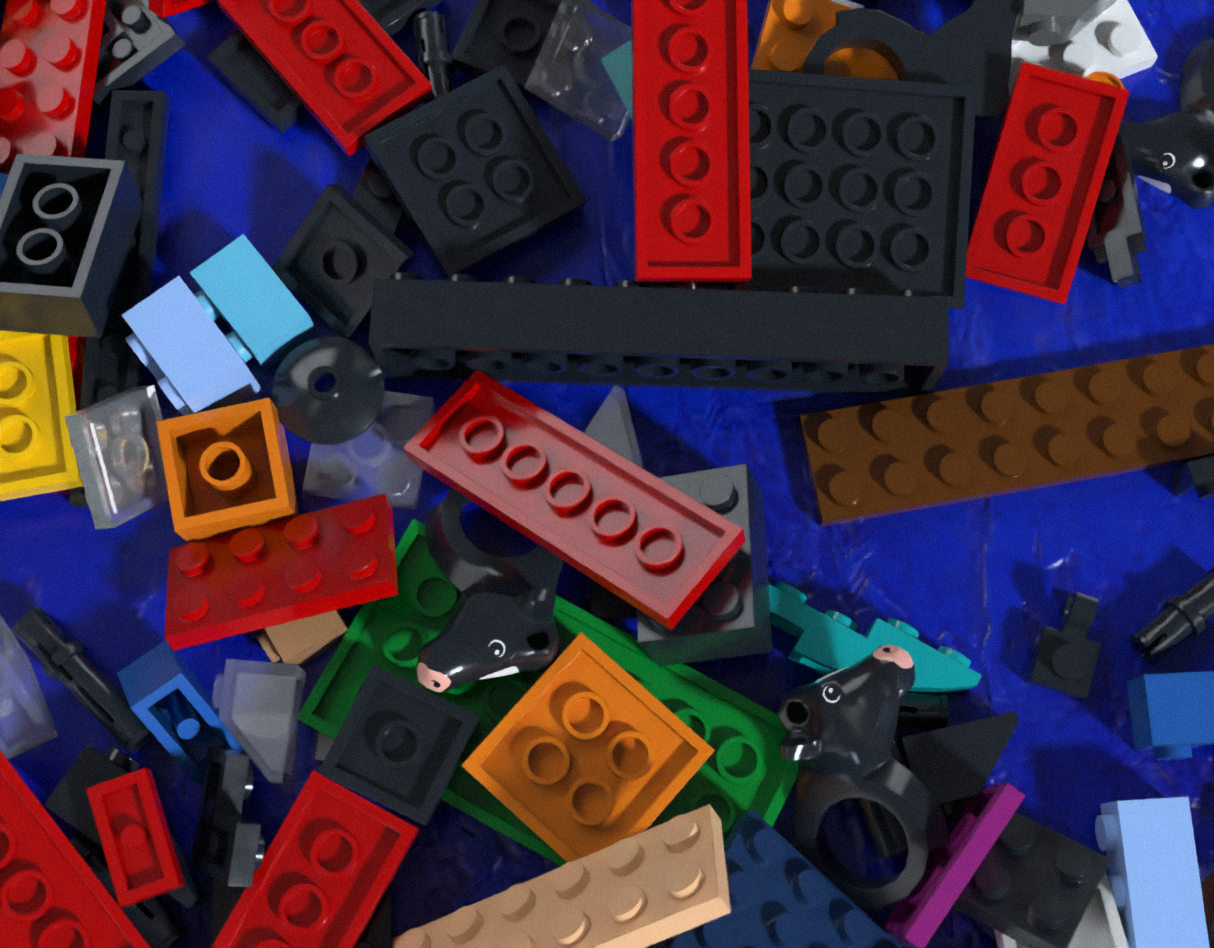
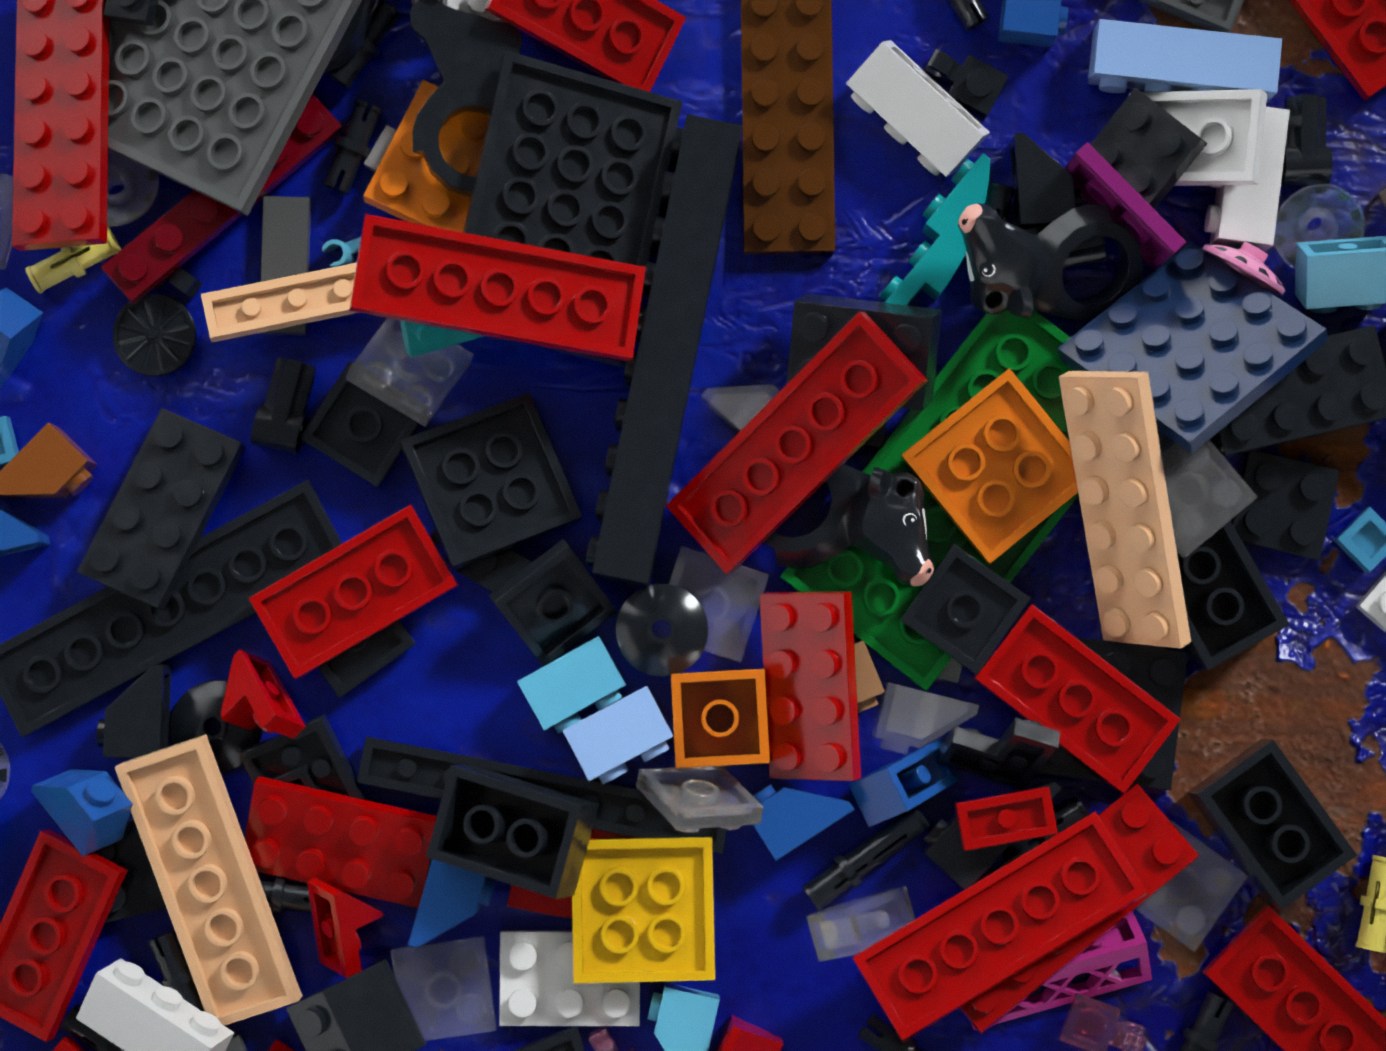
camera: 80 degrees left, 10 degrees up
black pin [412,11,456,105] -> none
none -> blue slope [744,784,854,860]
none -> white brick [846,40,990,177]

